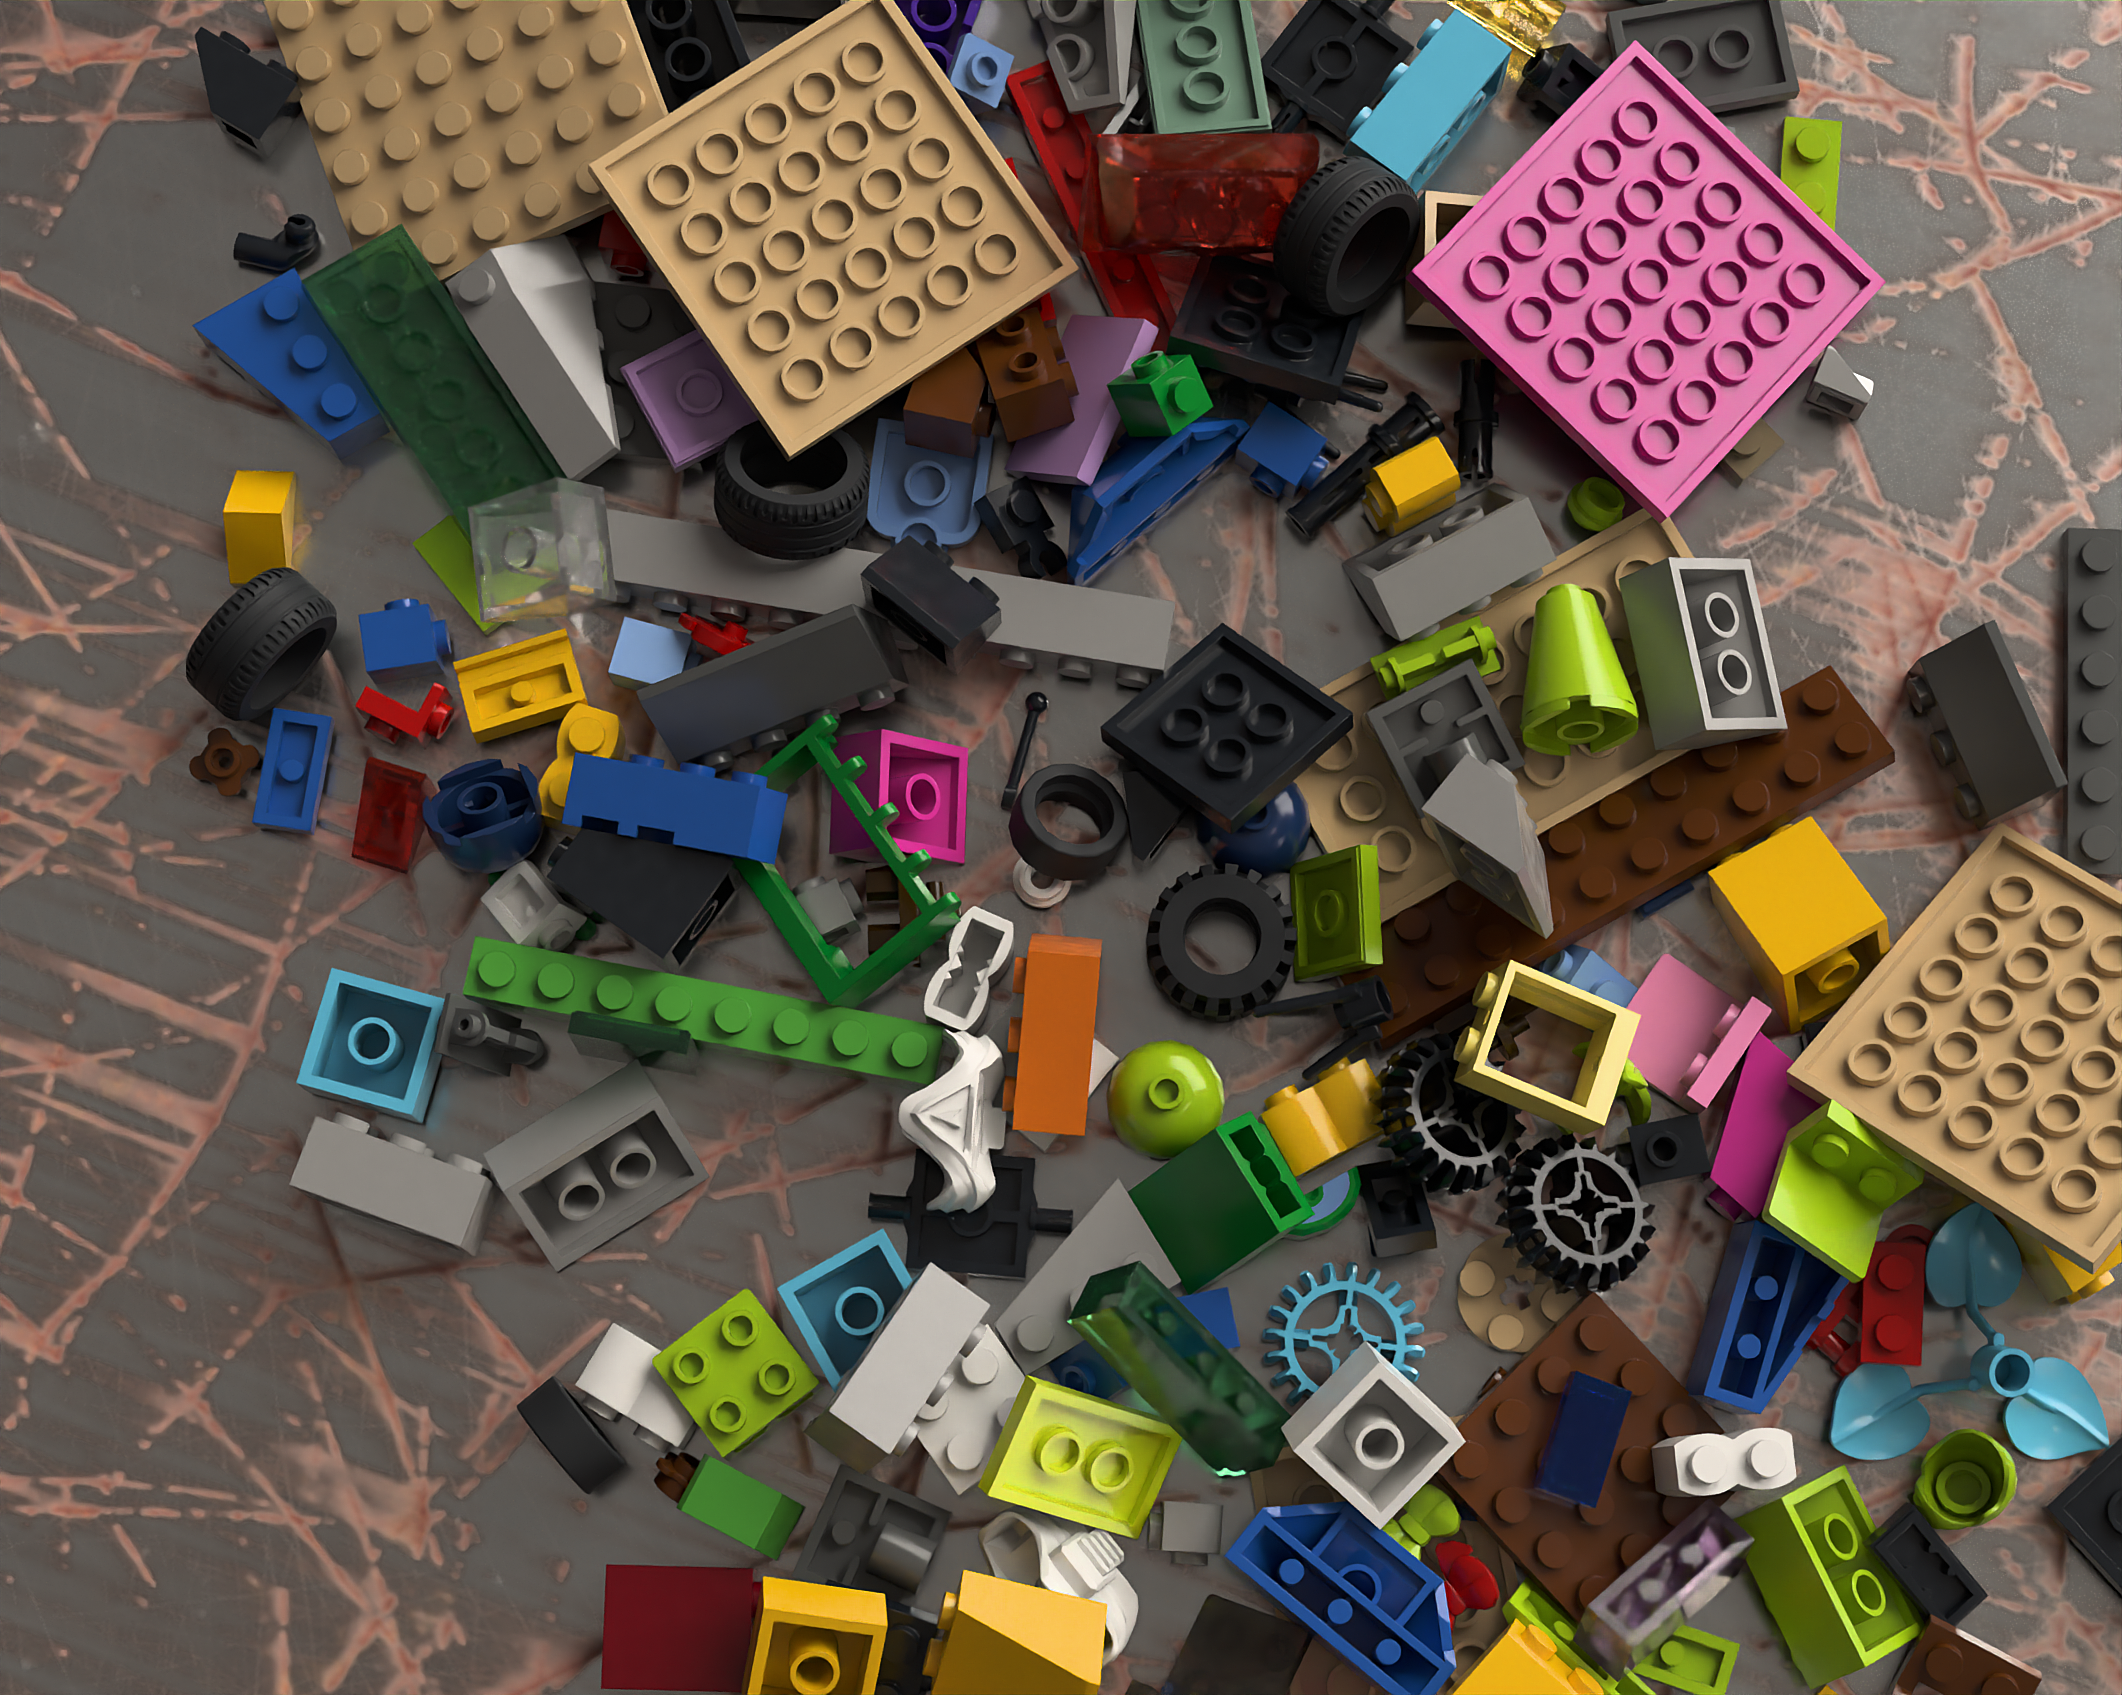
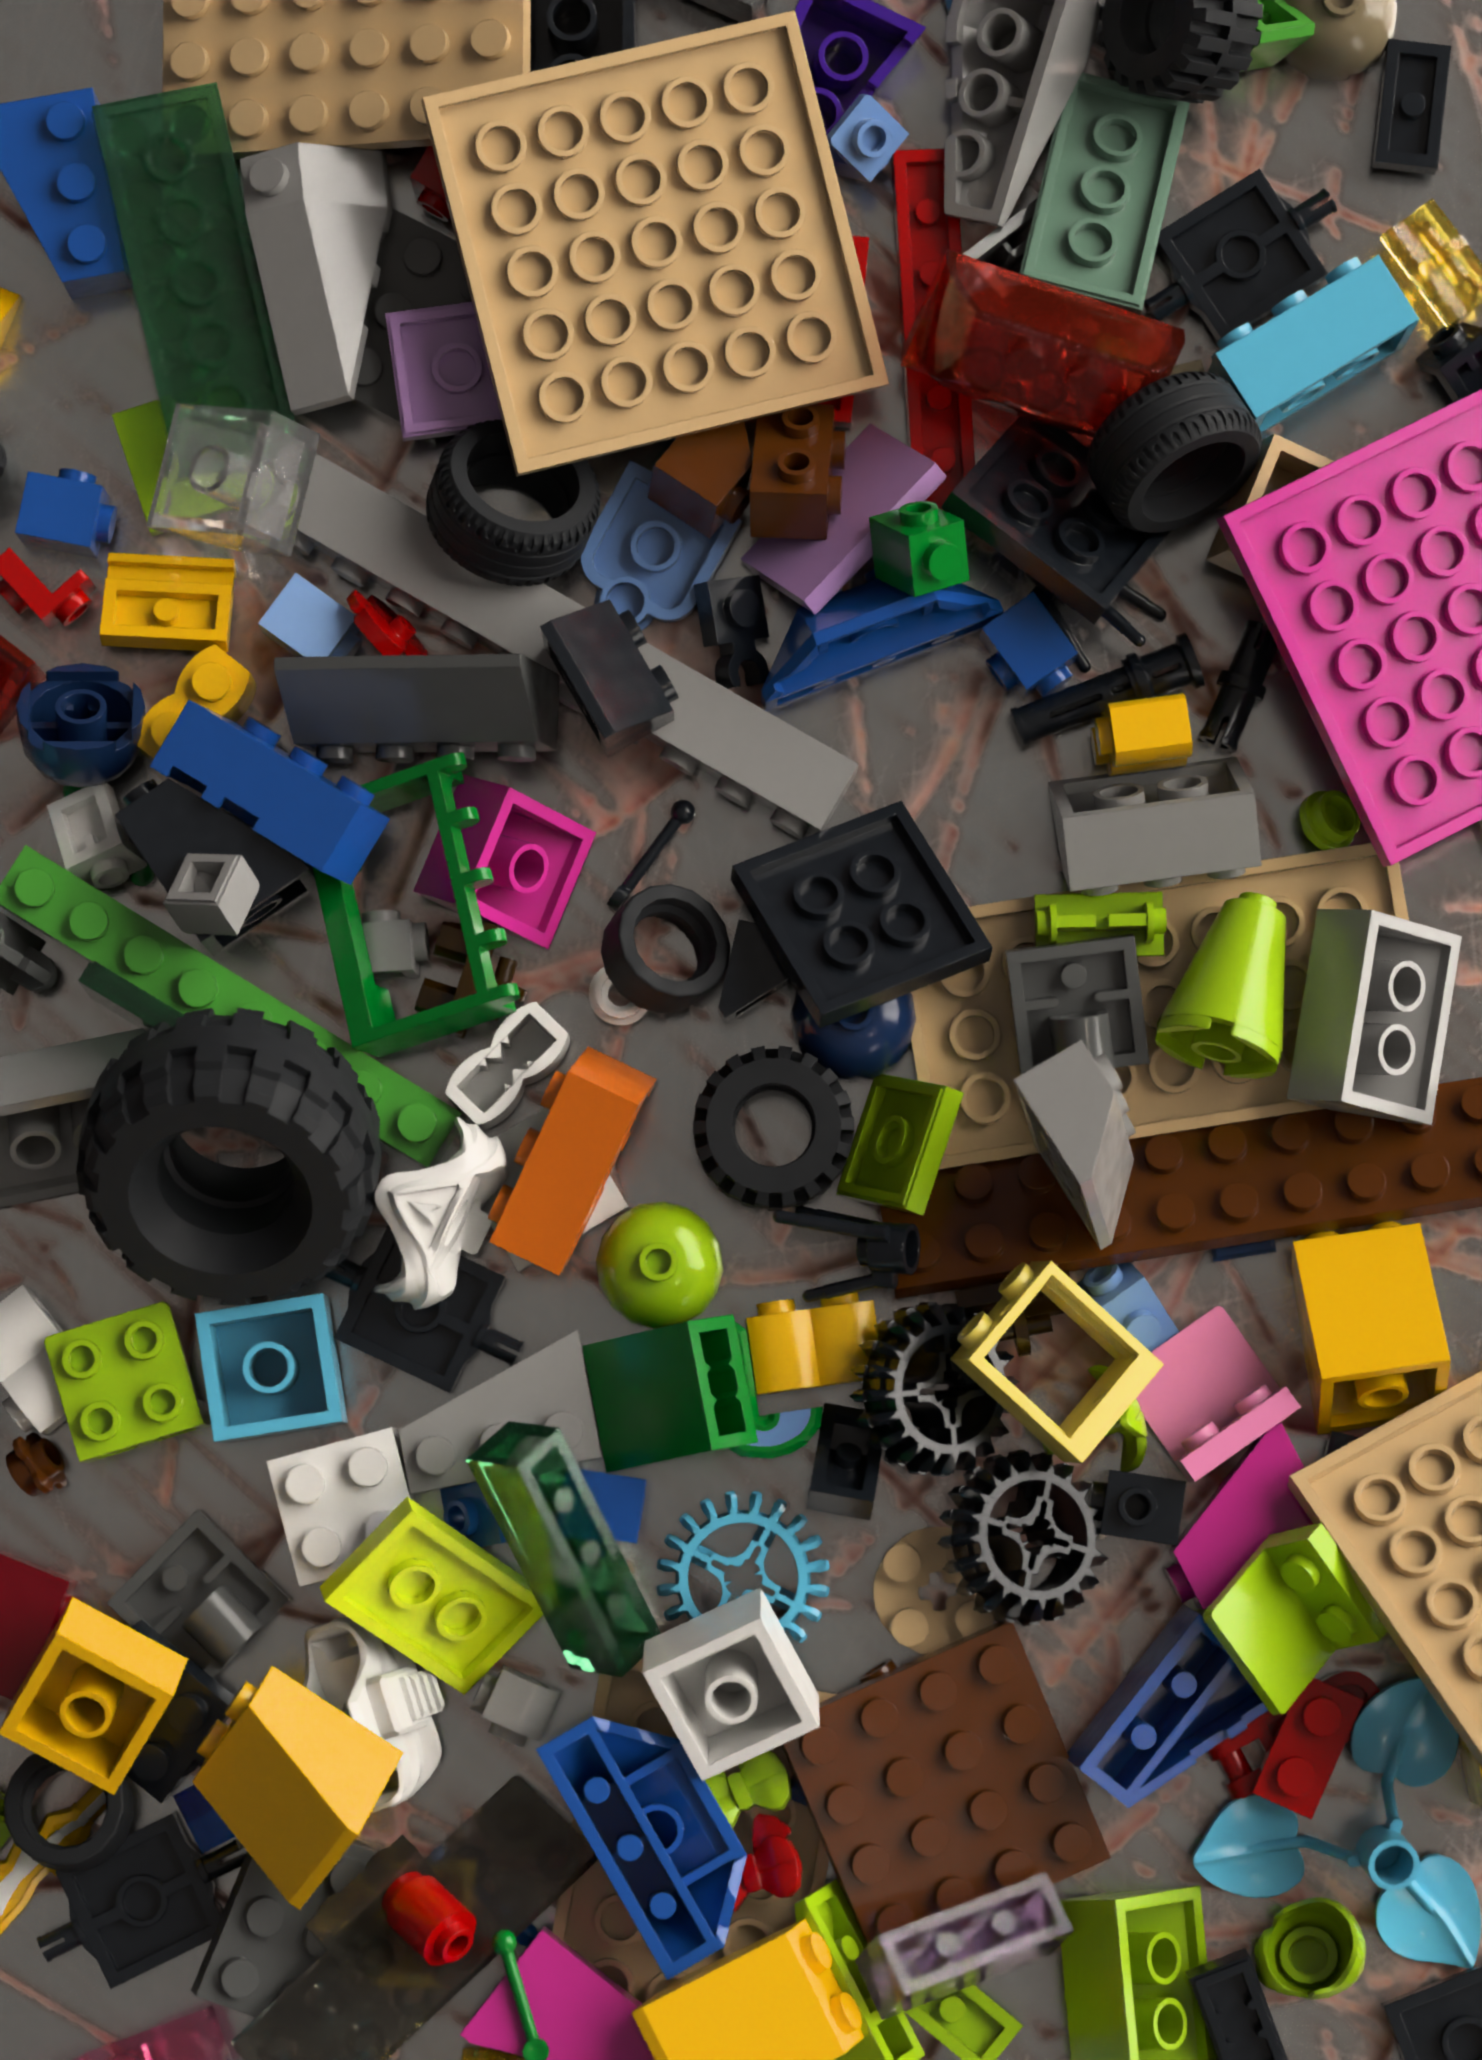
camera: 20 degrees right, 5 degrees up
black arm [233,214,319,270] -> none
bright green slope [676,1454,805,1561] -> none
wedge [803,1262,990,1474] -> none
clear blue tile [1533,1371,1632,1509] -> none
white brick [1651,1428,1797,1497] -> none
none -> black tyre [76,1008,383,1305]
none -> light grey slope [163,853,260,936]

